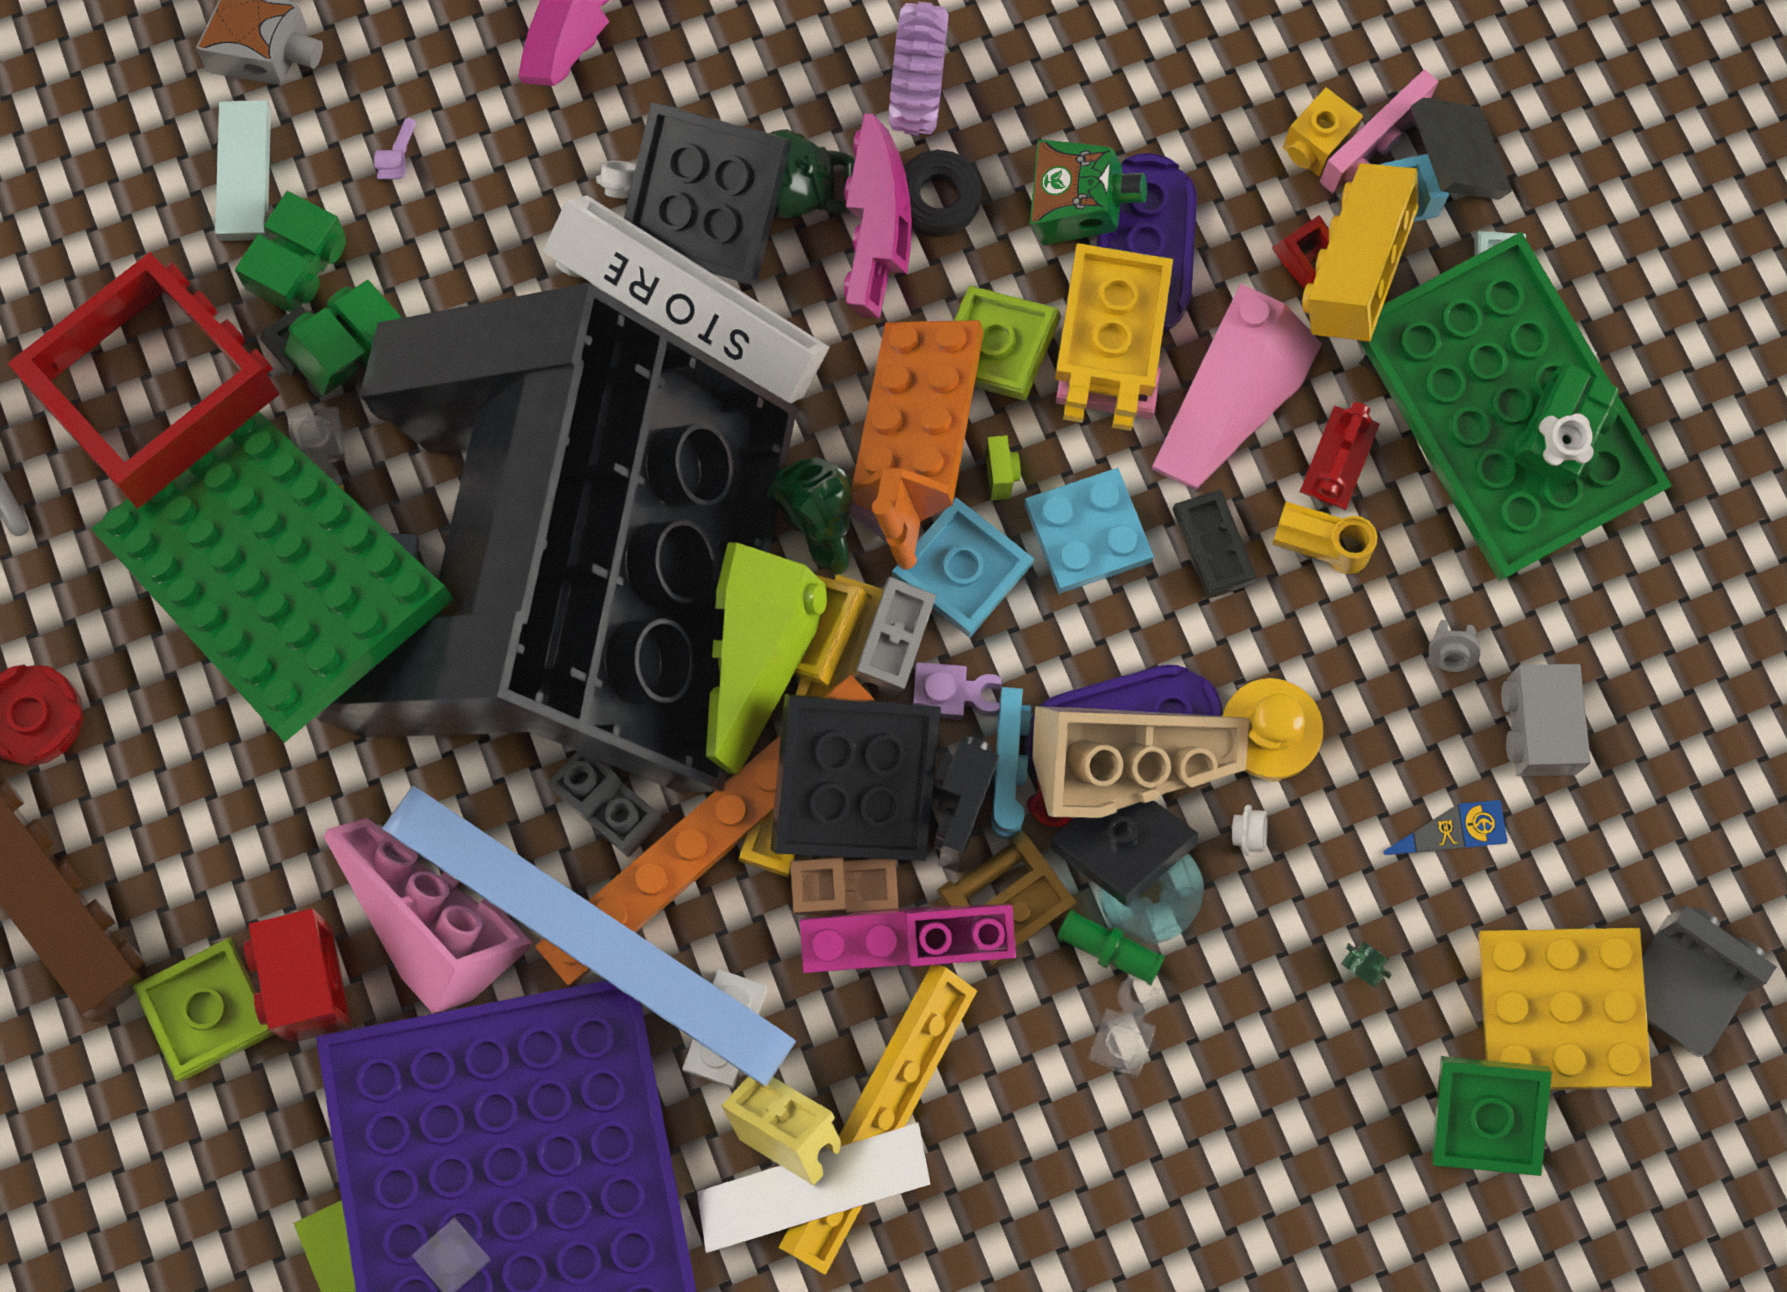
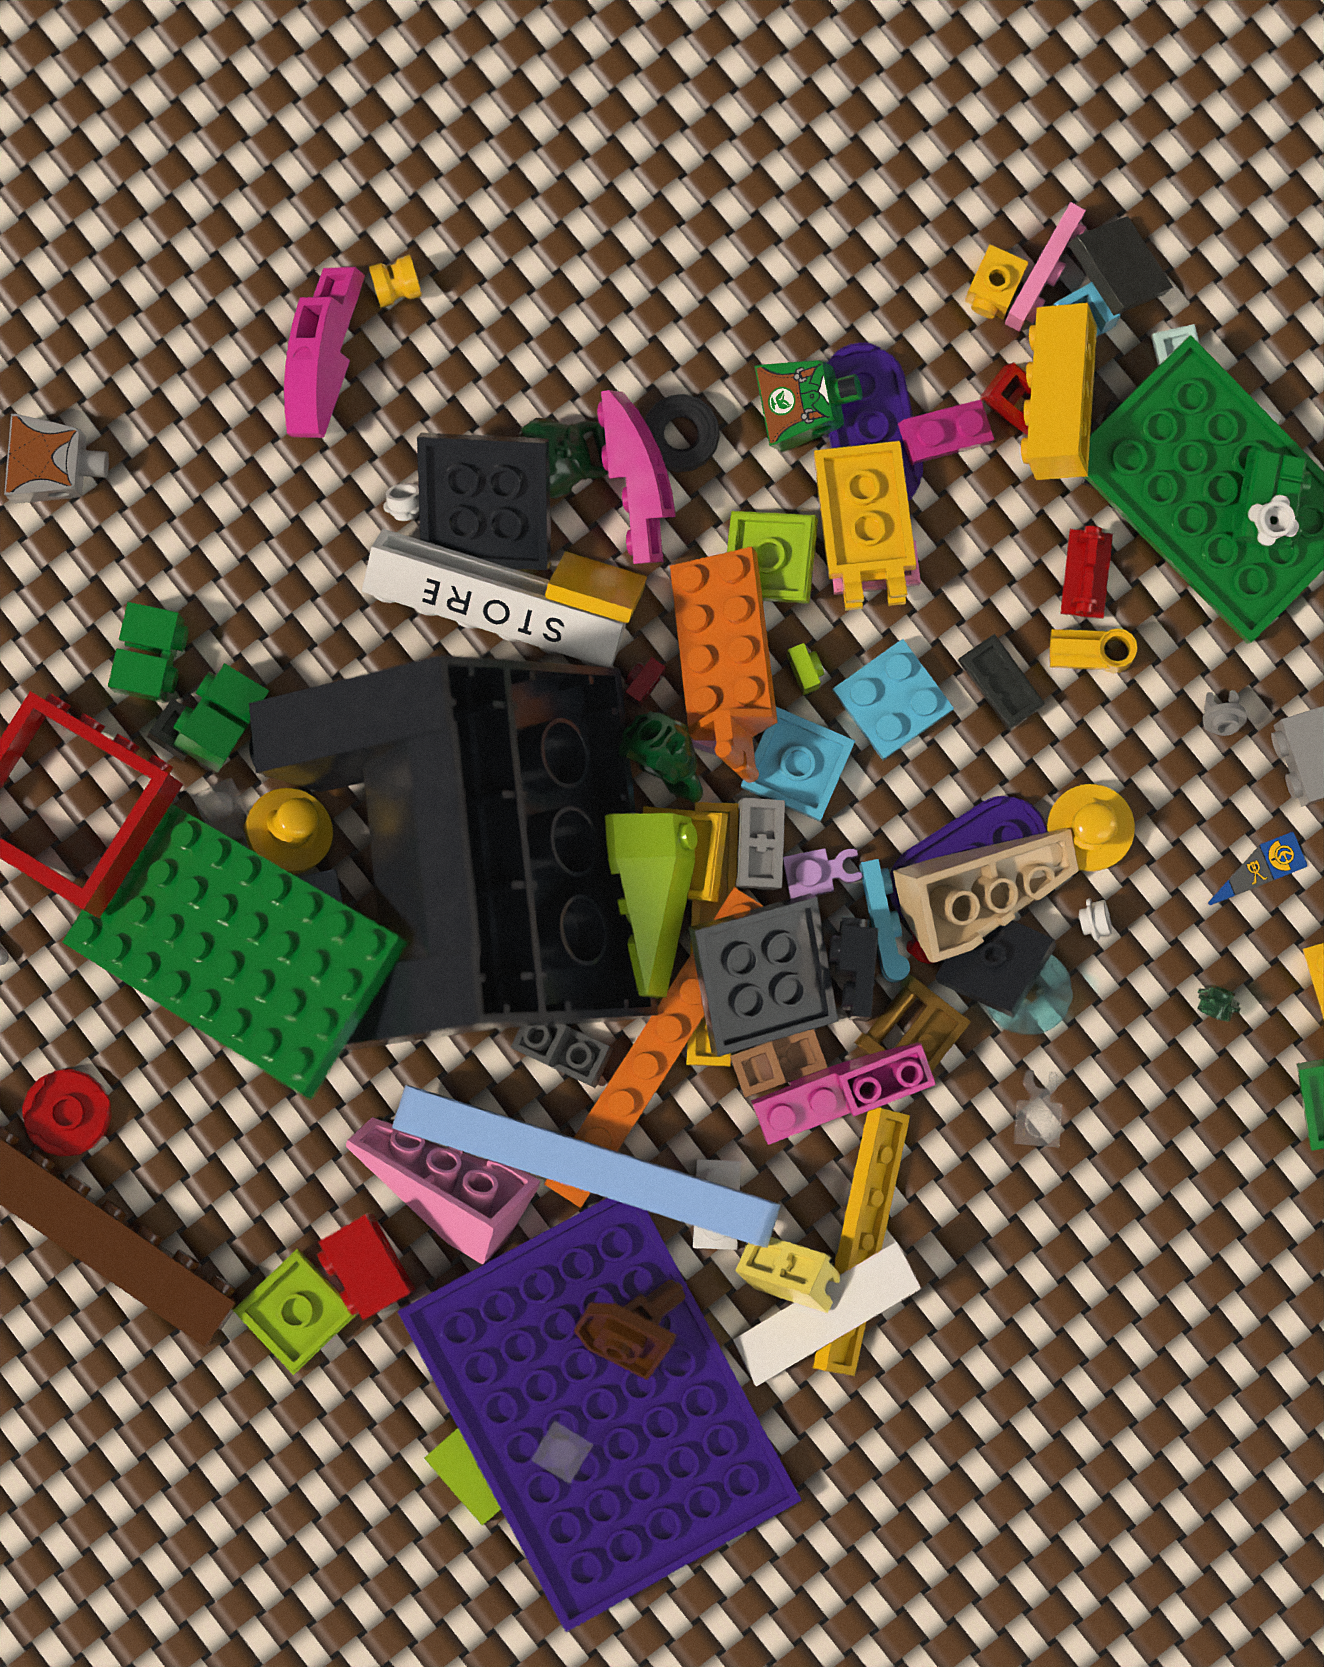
camera: 10 degrees left, 10 degrees up
light aqua tile [215,100,271,241] -> none
lavender hand [374,118,416,179] -> none
lavender gear [888,2,949,136] -> none
green pin [1057,909,1165,986] -> none
bright pink wedge [1151,284,1322,490] -> none
none -> yellow plate [244,788,333,874]
none -> yellow tile [545,551,647,623]
none -> reddish brown piece [574,1279,686,1380]
none -> dark red plate [624,657,666,708]
none -> dark pink plate [898,399,994,465]

